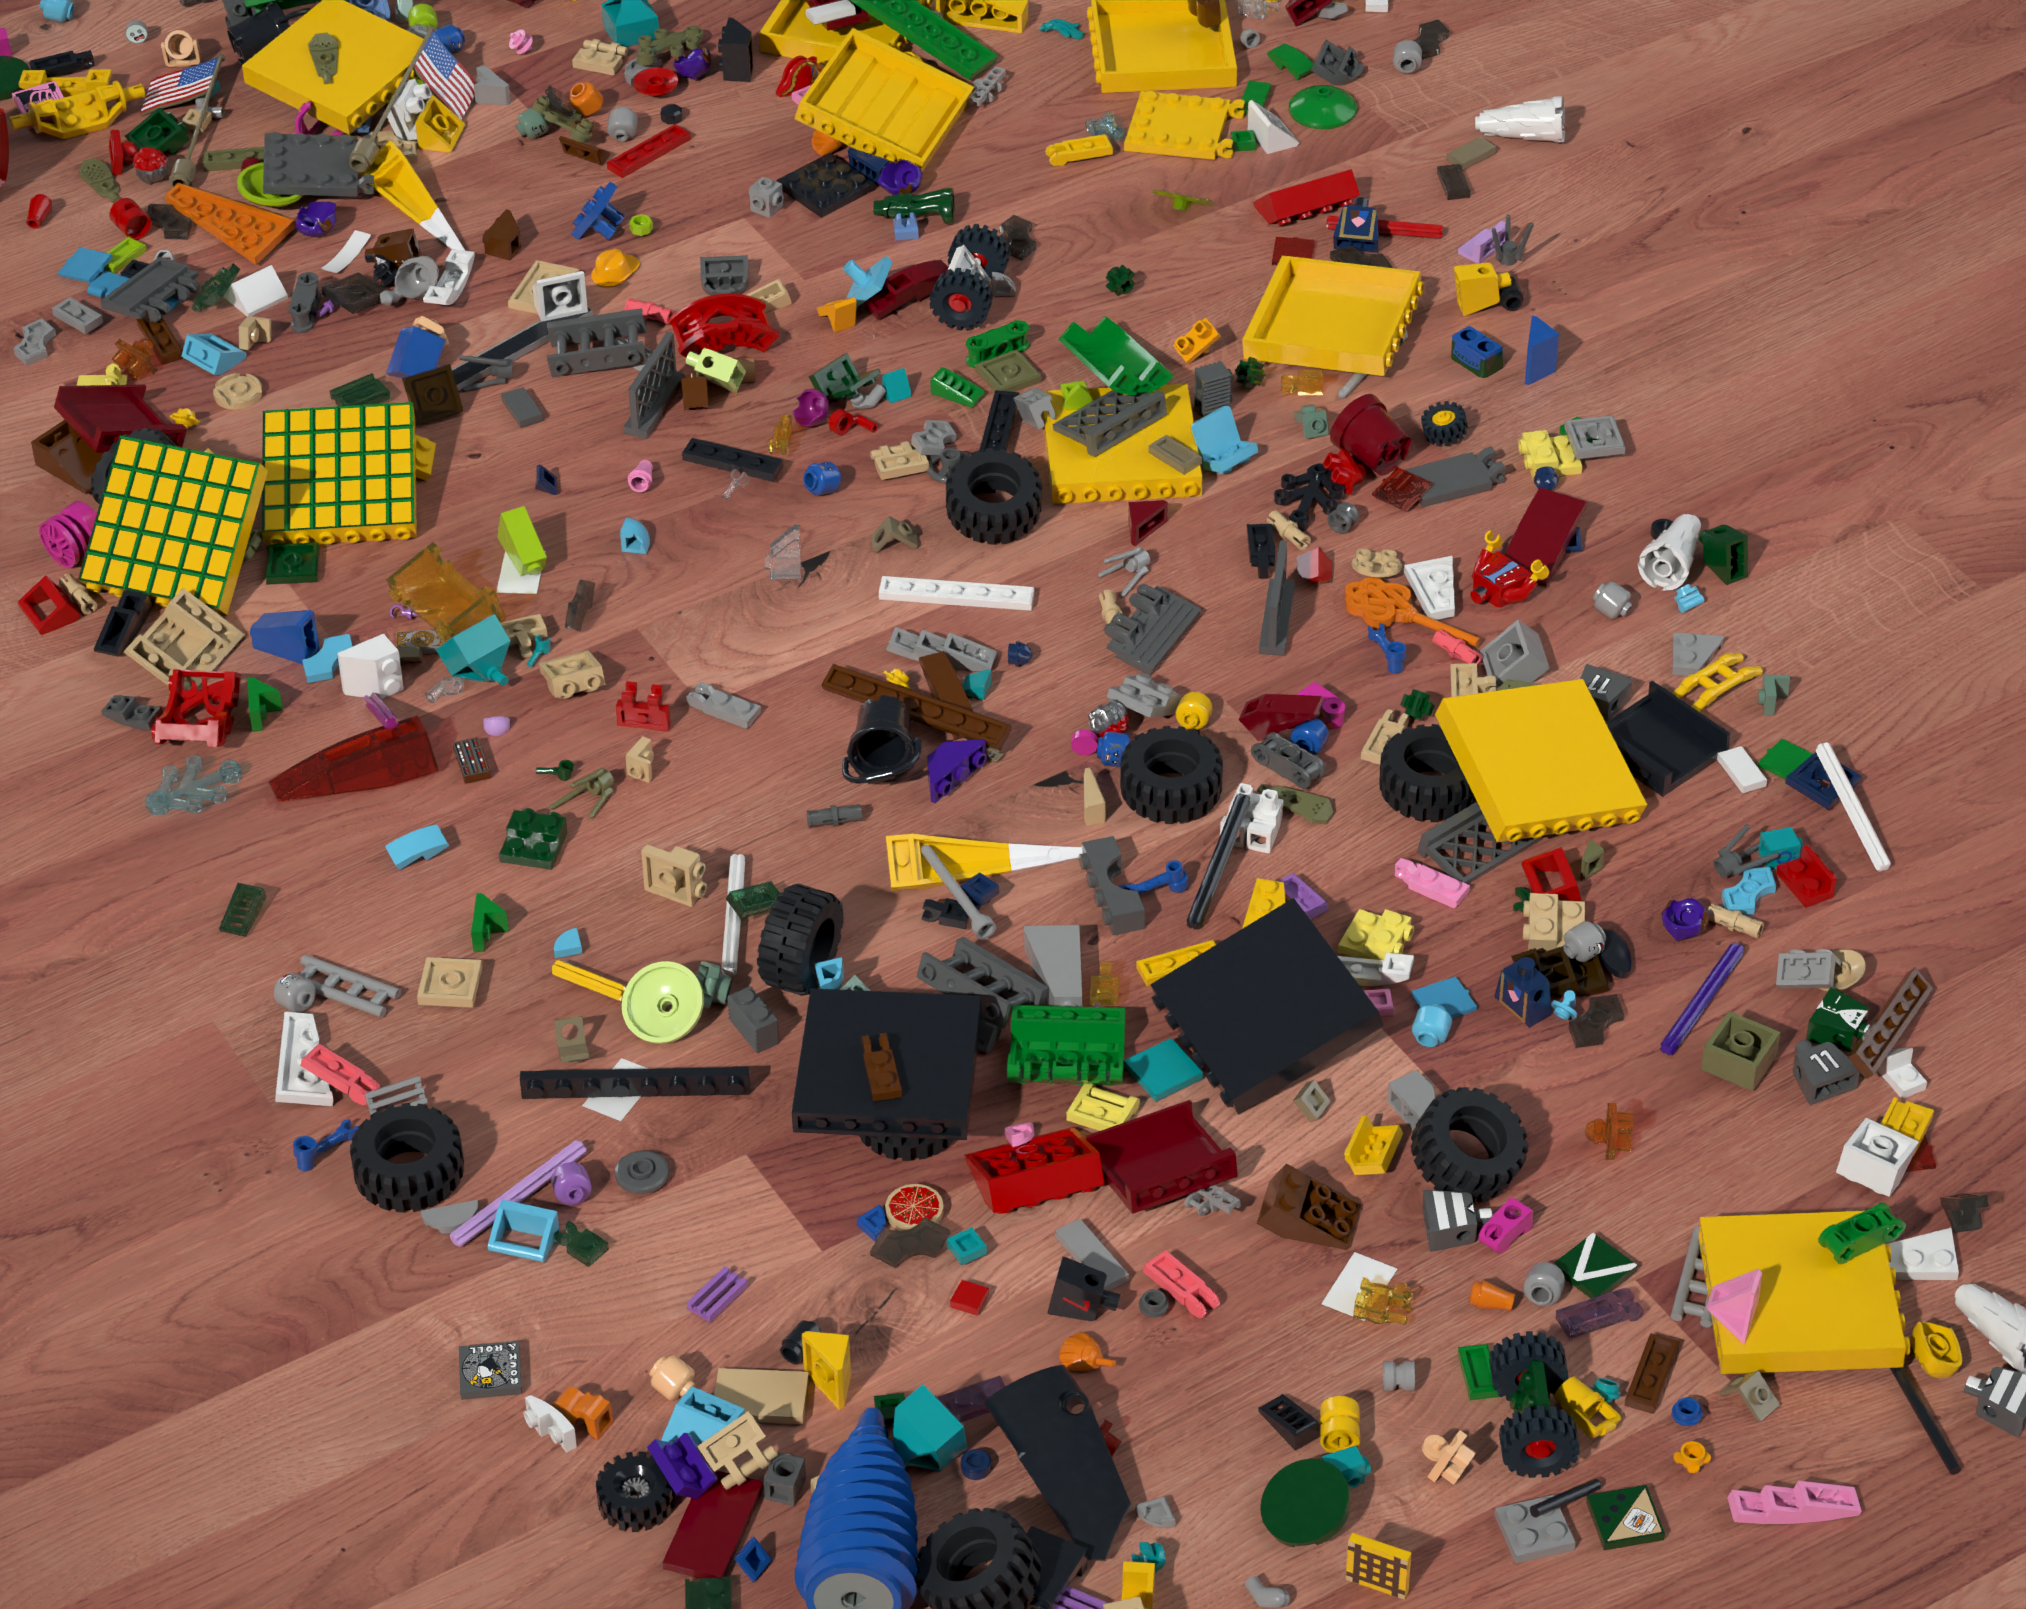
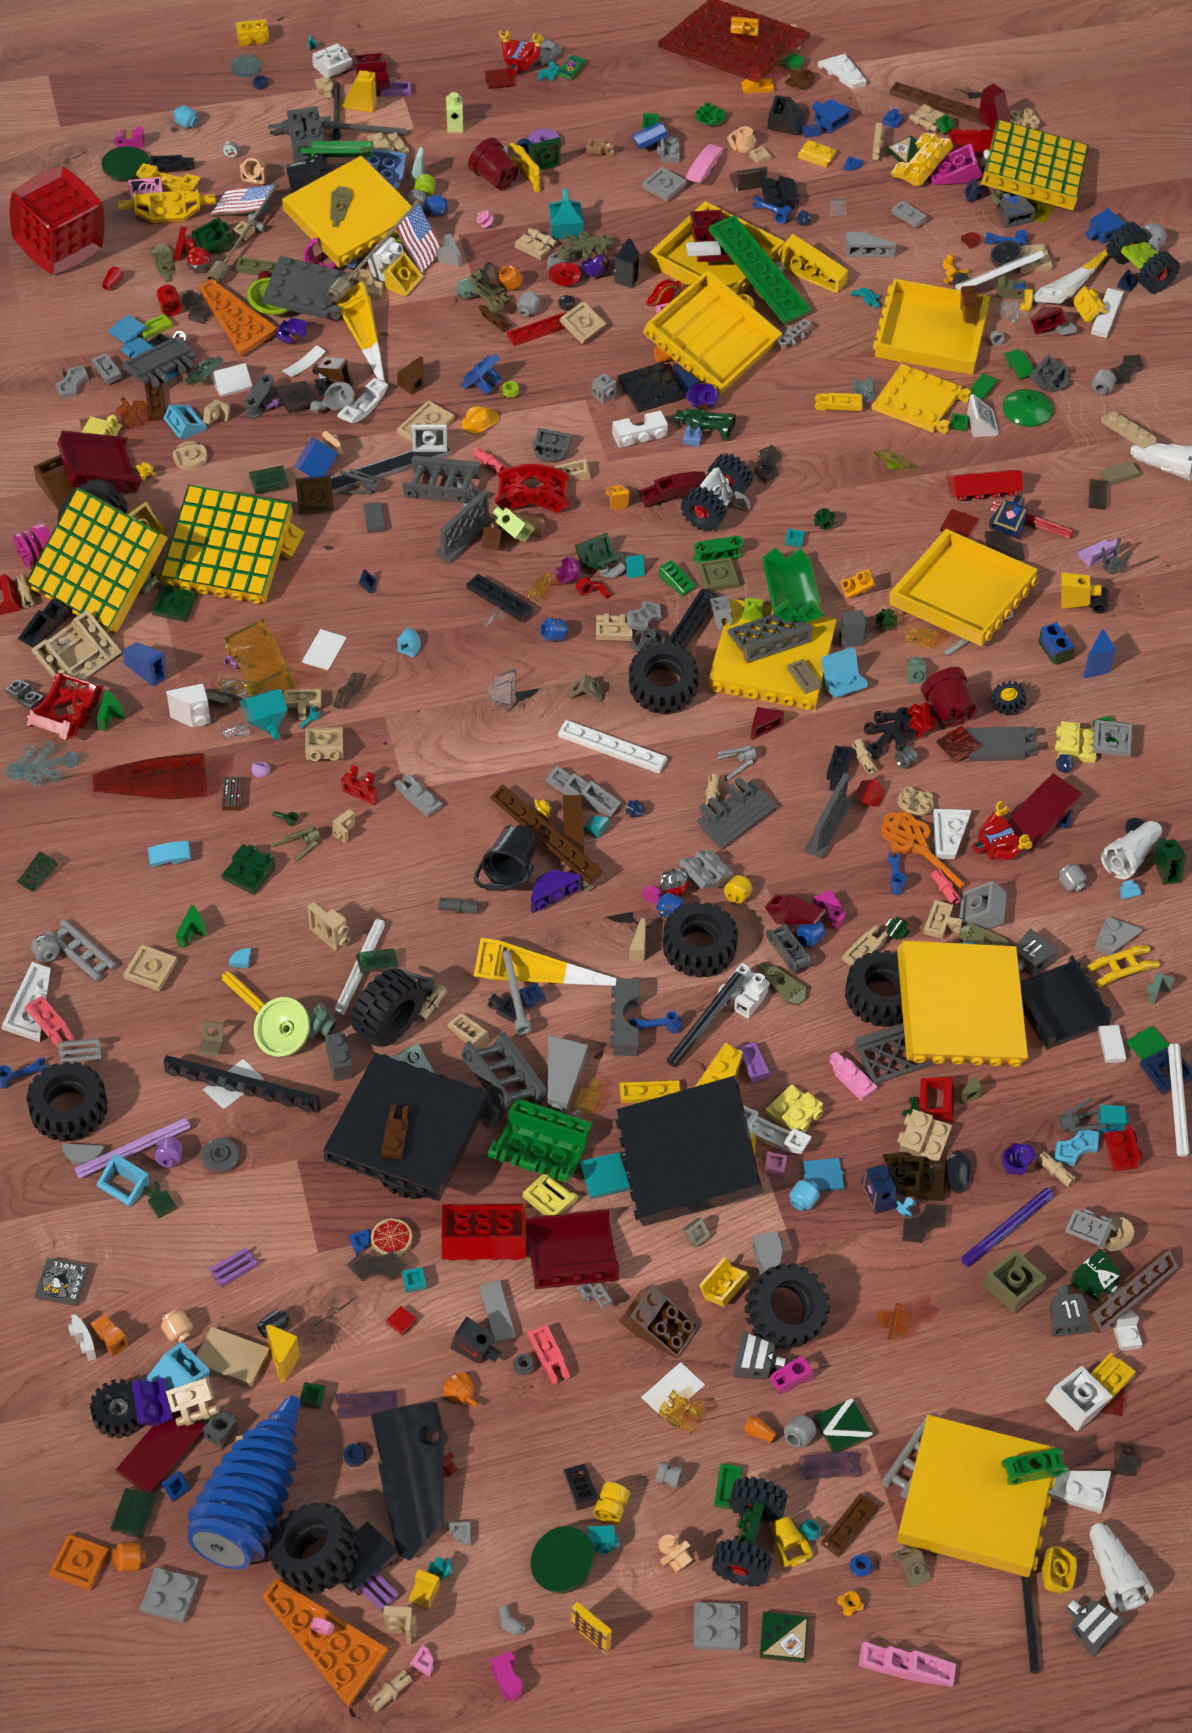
camera: 15 degrees right, 10 degrees up
medium azure tile [302,634,353,683] -> none
magenta axle [364,693,399,730] -> none
lime slope [497,506,547,576] -> none
bright pink cone [628,460,653,492] -> none
medium azure brick [814,957,844,990] -> none
medium azure tile [843,256,893,308] -> none
teal piece [893,1384,968,1472] -> none
bright pink tile [1005,1122,1035,1147] -> none
black bar [1530,1478,1601,1518] -> none
light grey head [1563,921,1606,962] -> none
bright pink slope [1706,1269,1762,1344] -> none
none -> tan pin [417,985,447,1022]
none -> tan slope [447,1013,490,1050]
none -> tan plate [559,301,606,344]
none -> white arch [612,410,668,448]
none -> teal tile [785,529,805,548]
none -> tan plate [1101,412,1156,448]

